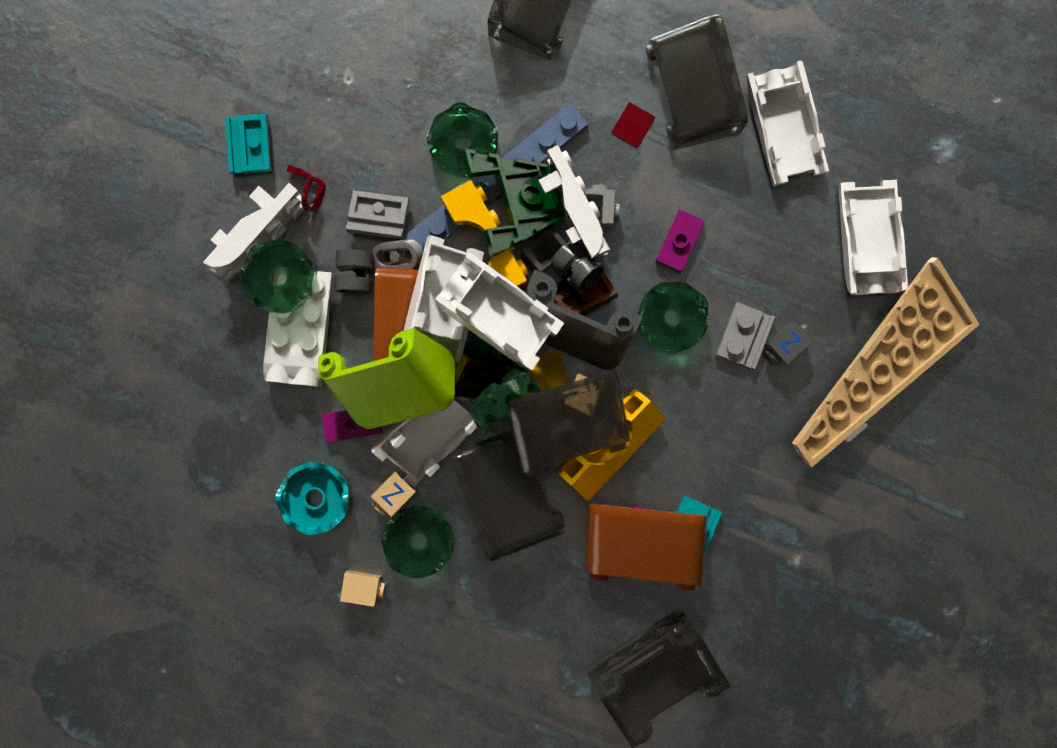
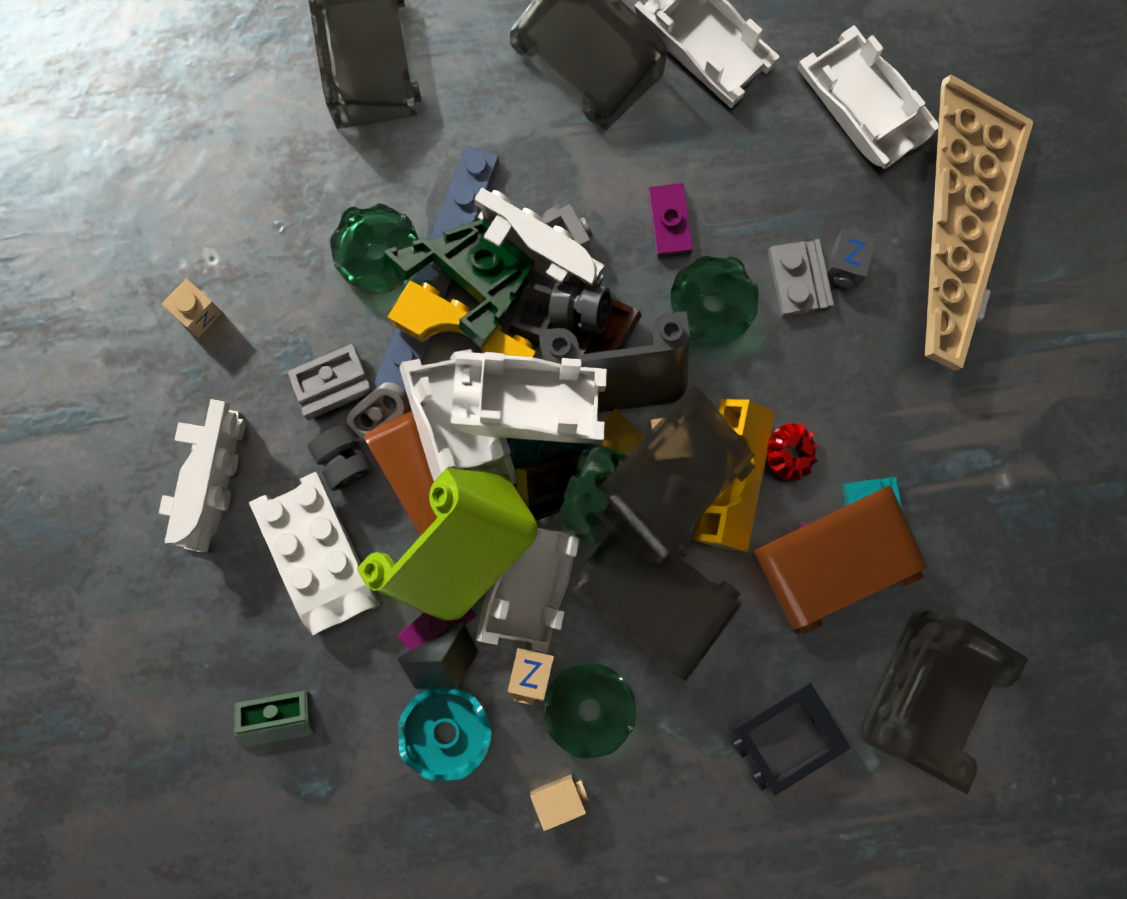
camera: 30 degrees left, 5 degrees down
teal plate [225,114,272,175] -> none
clear green plate [240,239,316,314] -> none
dark red piece [286,165,326,212] -> none
dark red sticker [611,102,655,148] -> none
none -> tan brick [162,278,223,338]
none -> dark green slope [234,690,313,748]
none -> pearl dark grey slope [397,621,479,689]
none -> black window [730,682,851,796]
none -> red gear [767,423,820,480]

